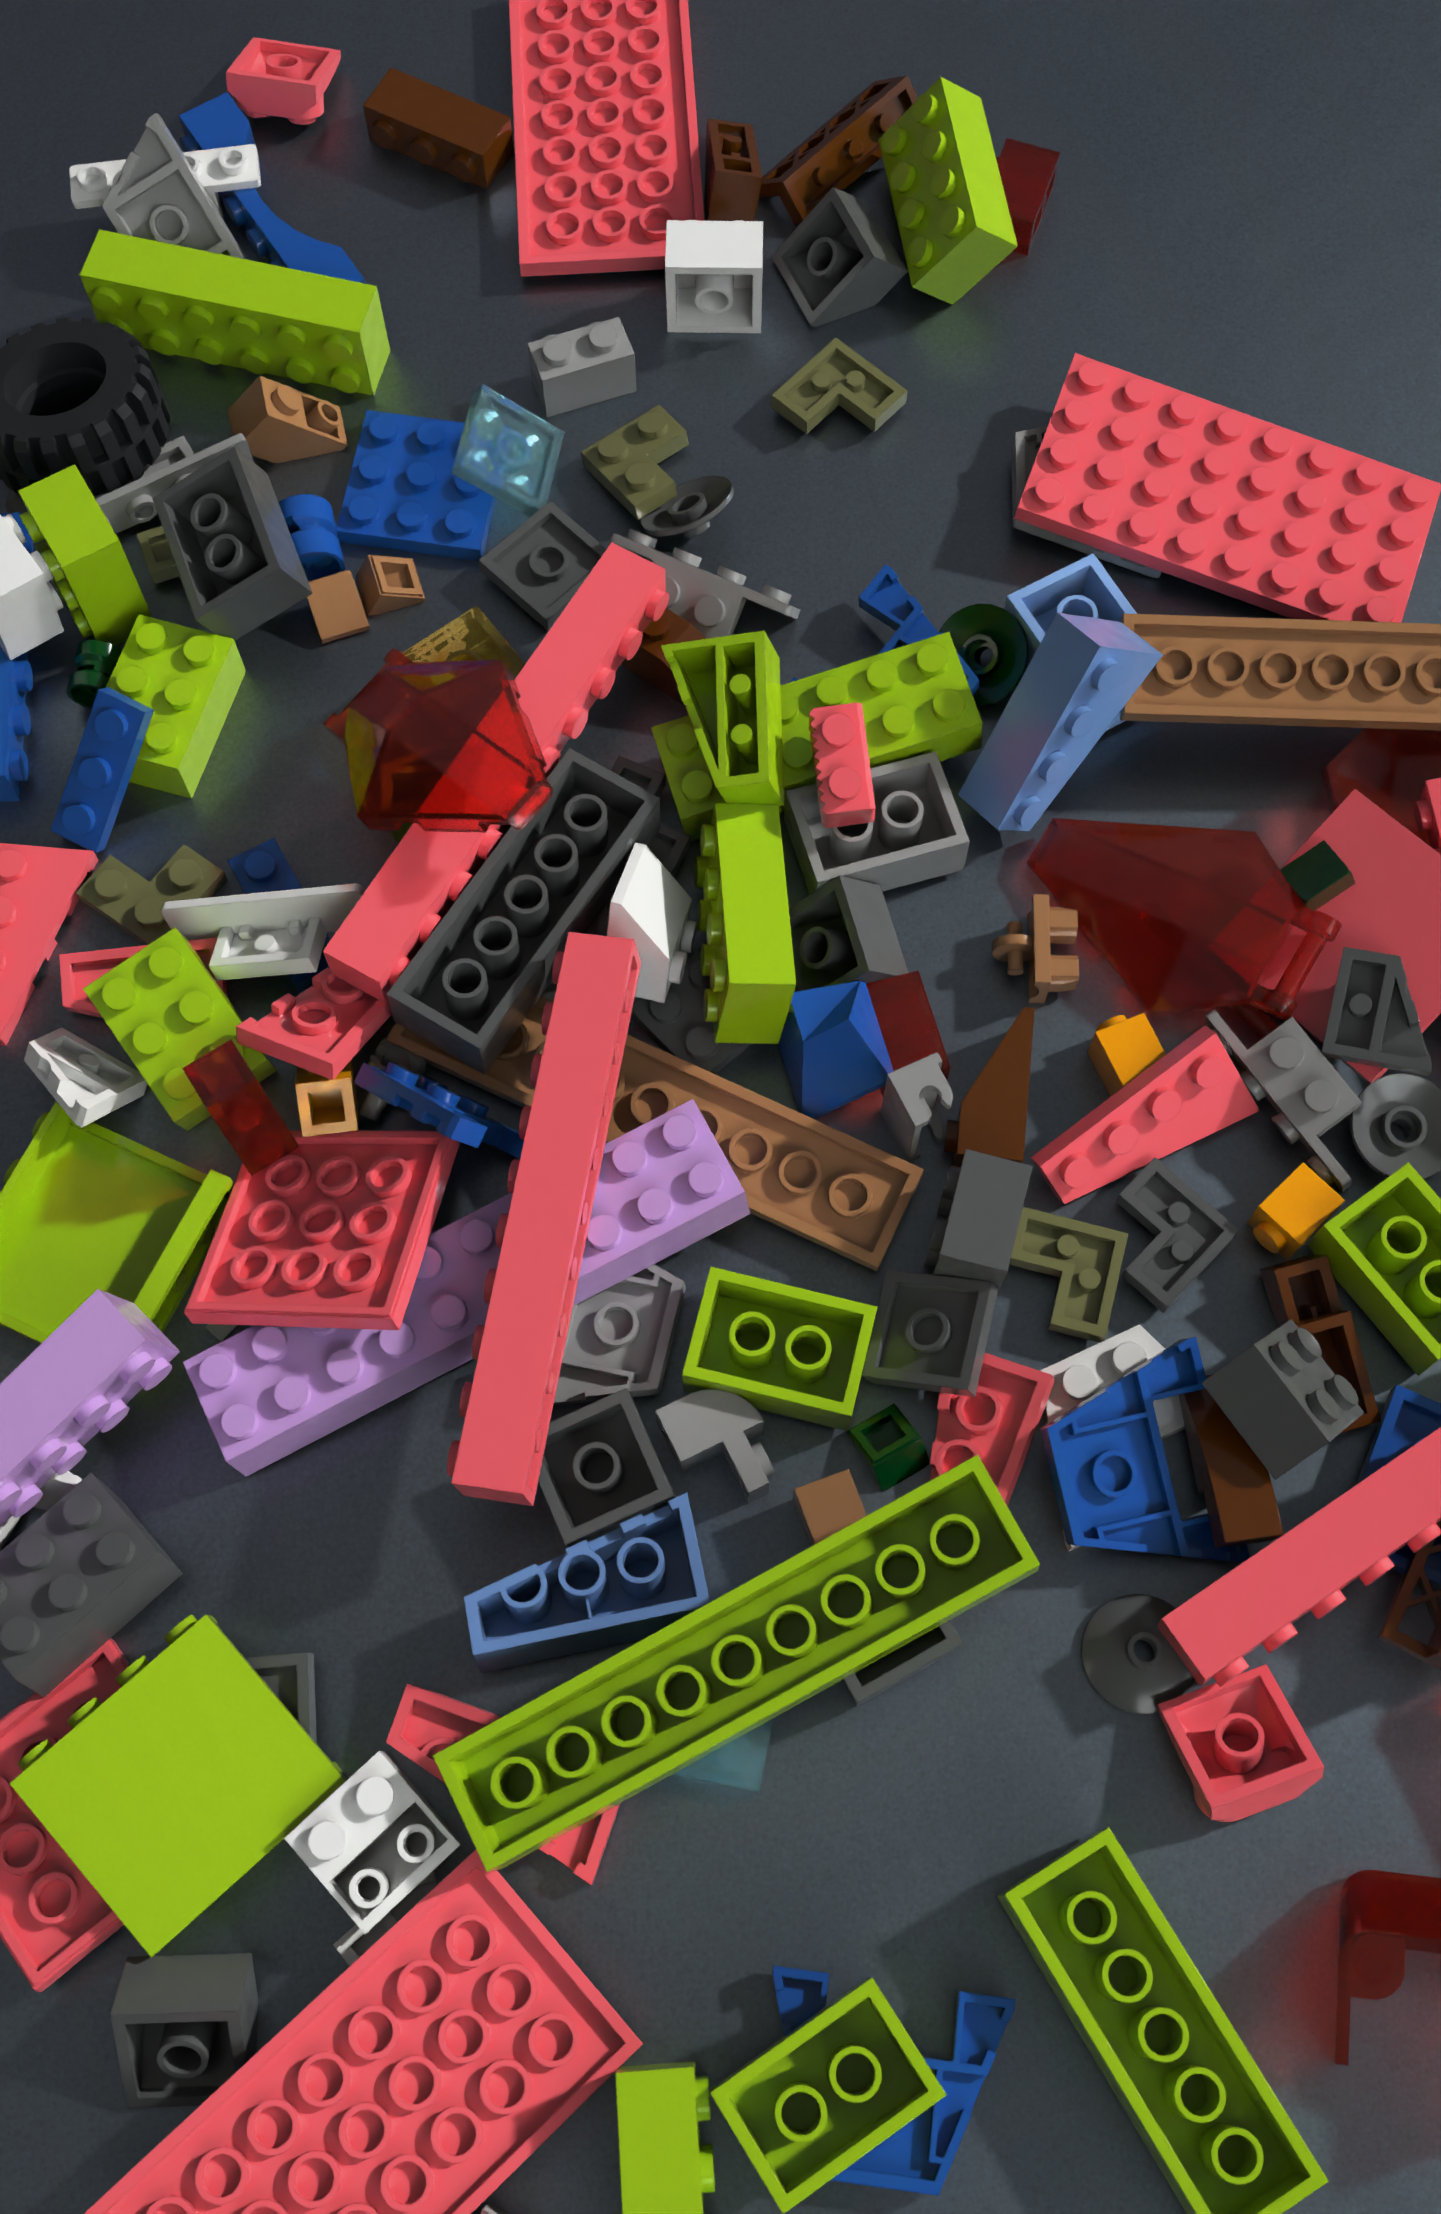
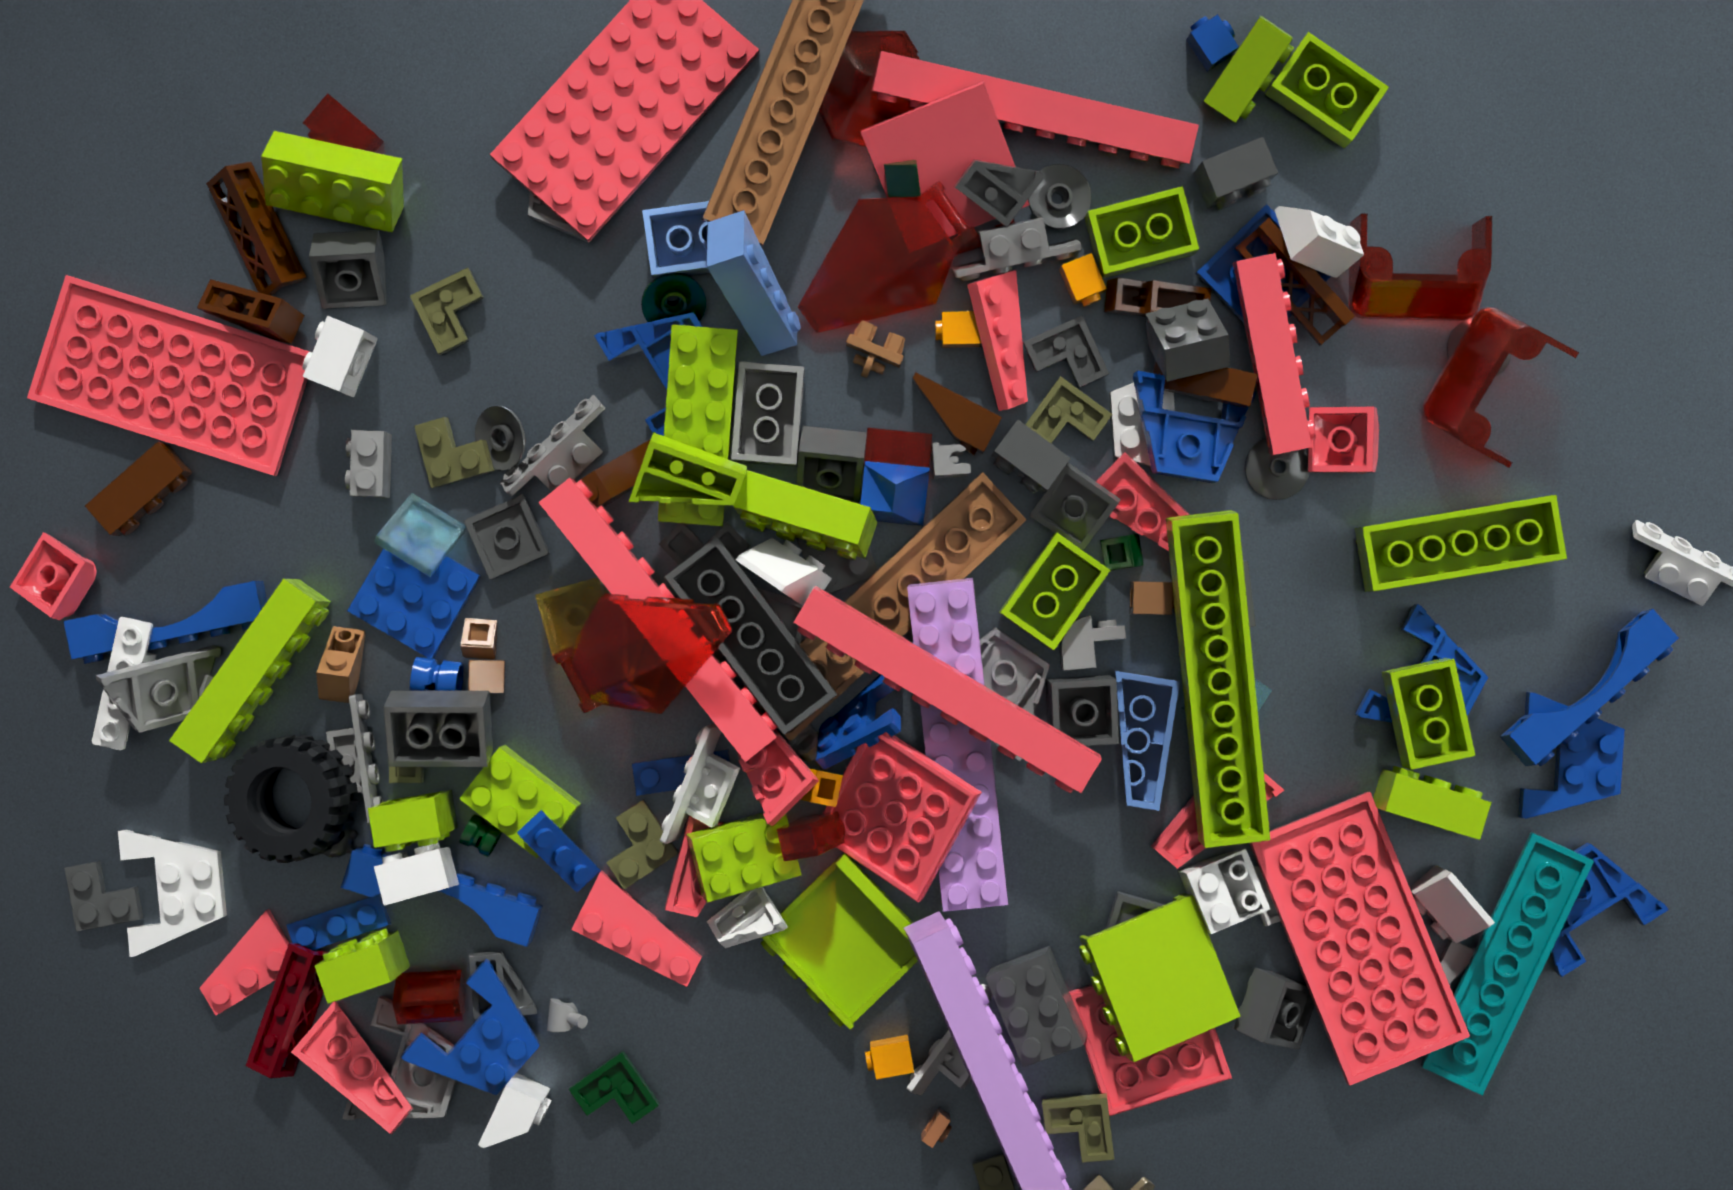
camera: 75 degrees left, 20 degrees up
coral brick [809,702,876,828] -> none

